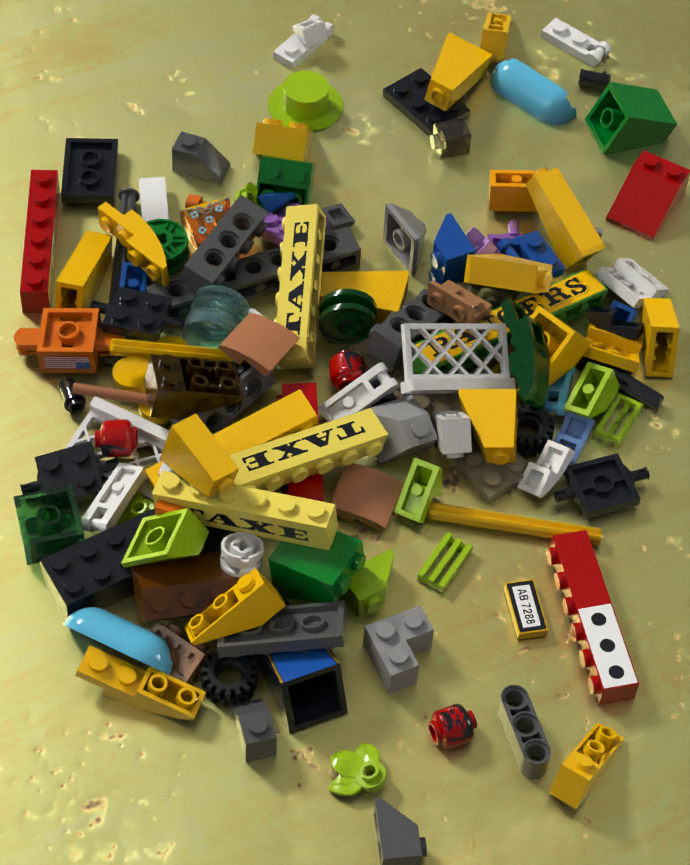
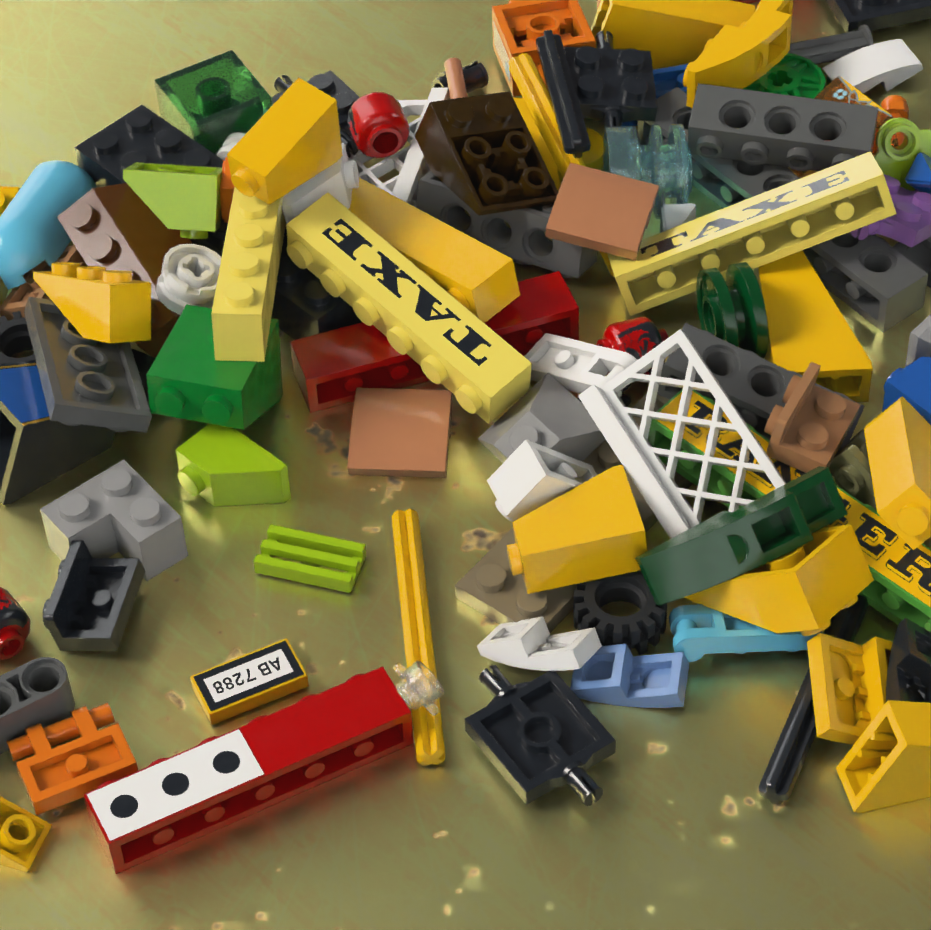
camera: 80 degrees right, 5 degrees down
lime slope [394,457,443,523] -> none
lime slope [564,362,620,419] -> none
lime tile [593,393,644,449] -> none
none -> orange plate [6,703,138,815]
none -> black bracket [43,540,145,651]
none -> clear plate [393,660,445,716]
none -> black axle [536,30,591,158]

